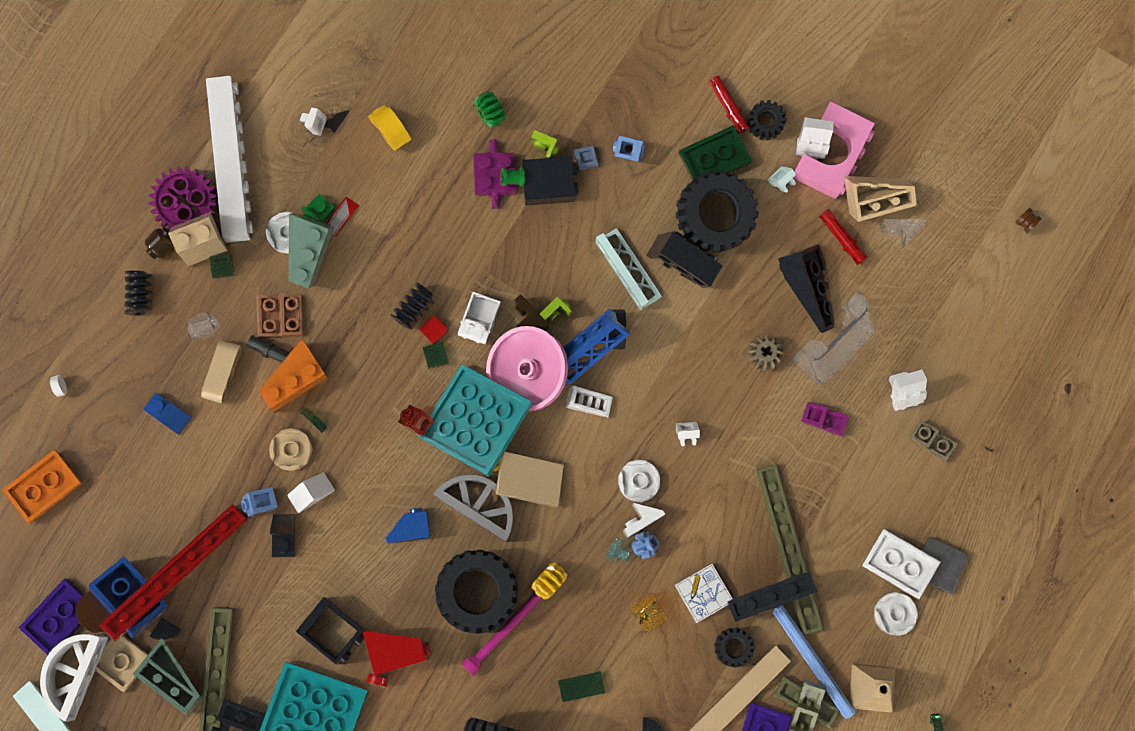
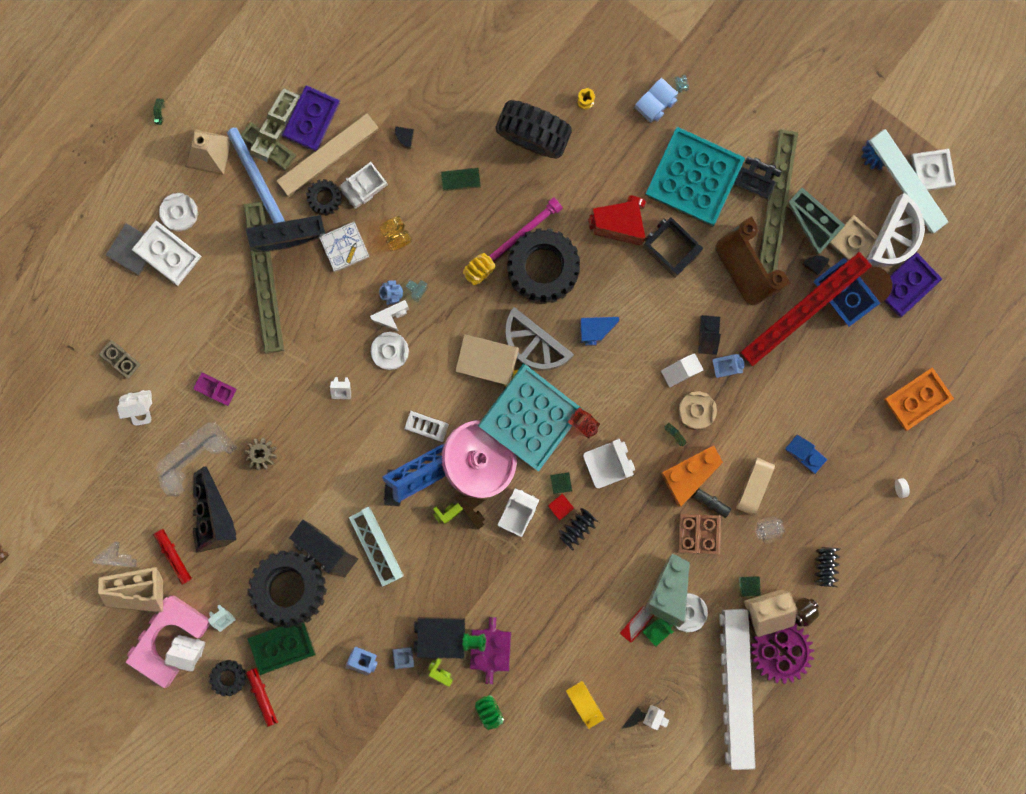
camera: 170 degrees left, 5 degrees up
none -> white piece [339,162,387,208]
none -> white bracket [583,439,635,488]
none -> reddish brown windscreen [716,216,791,305]

